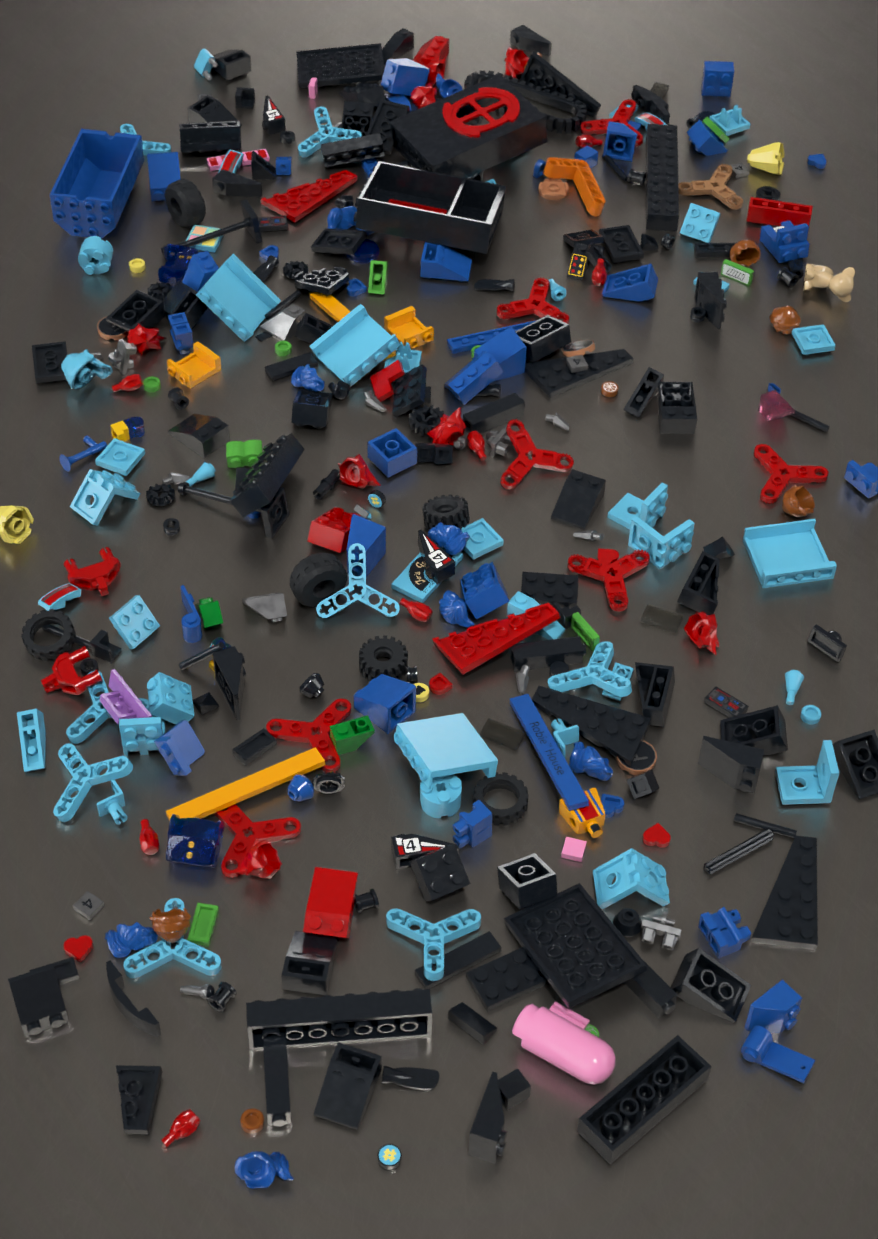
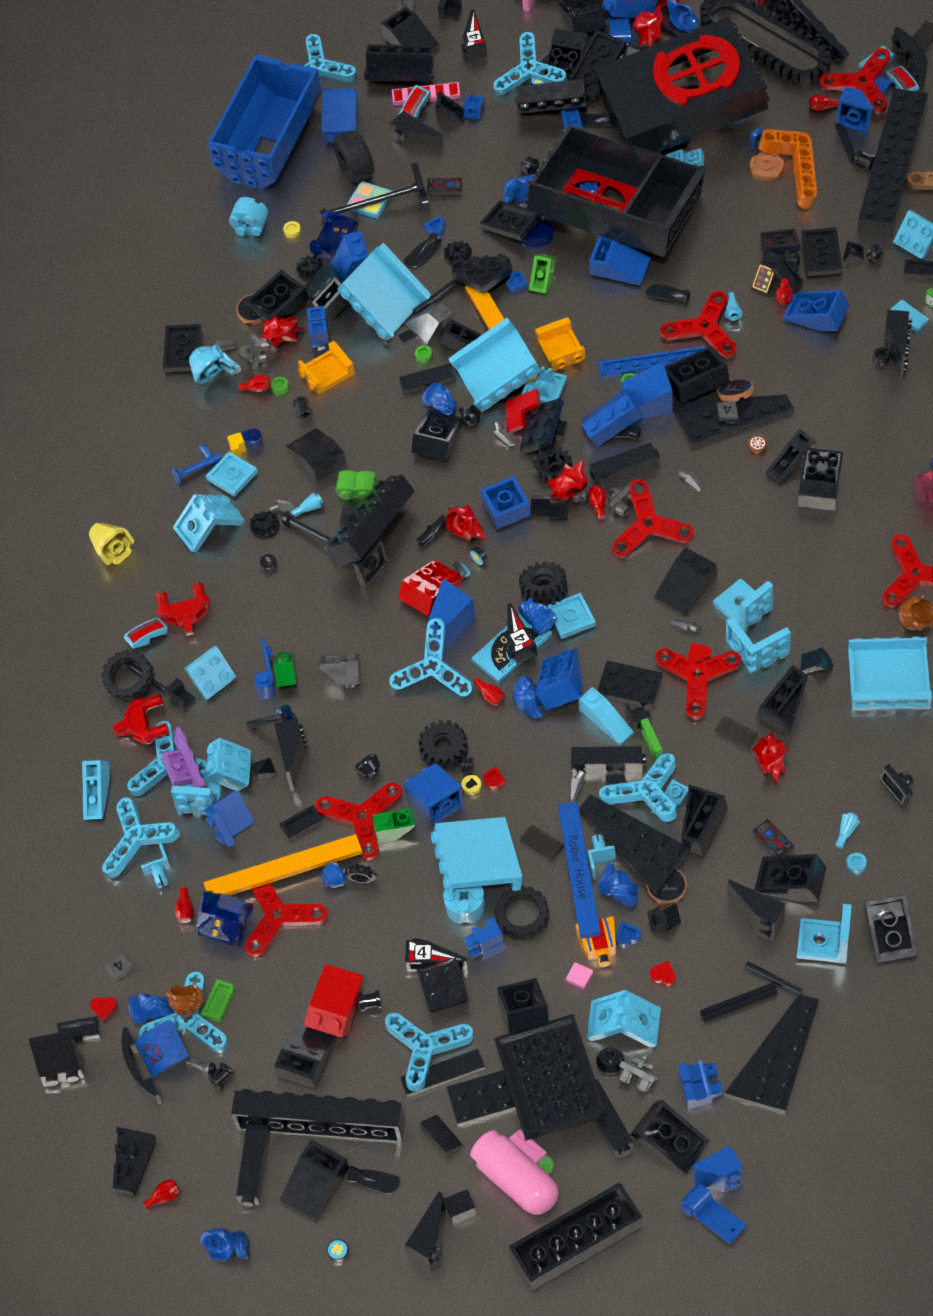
camera: 20 degrees right, 10 degrees up
black bush [80,658,99,676] -> none
red hair [238,839,282,879] -> none
dark orange tile [240,1108,264,1134] -> none
red wing [261,170,357,222] -> none
black tile [280,131,295,144] -> none
black tyre [289,553,347,607] -> none
red wing [432,603,560,675] -> none
blue brick [574,145,598,168] -> none
none -> blue slope [134,1019,189,1078]

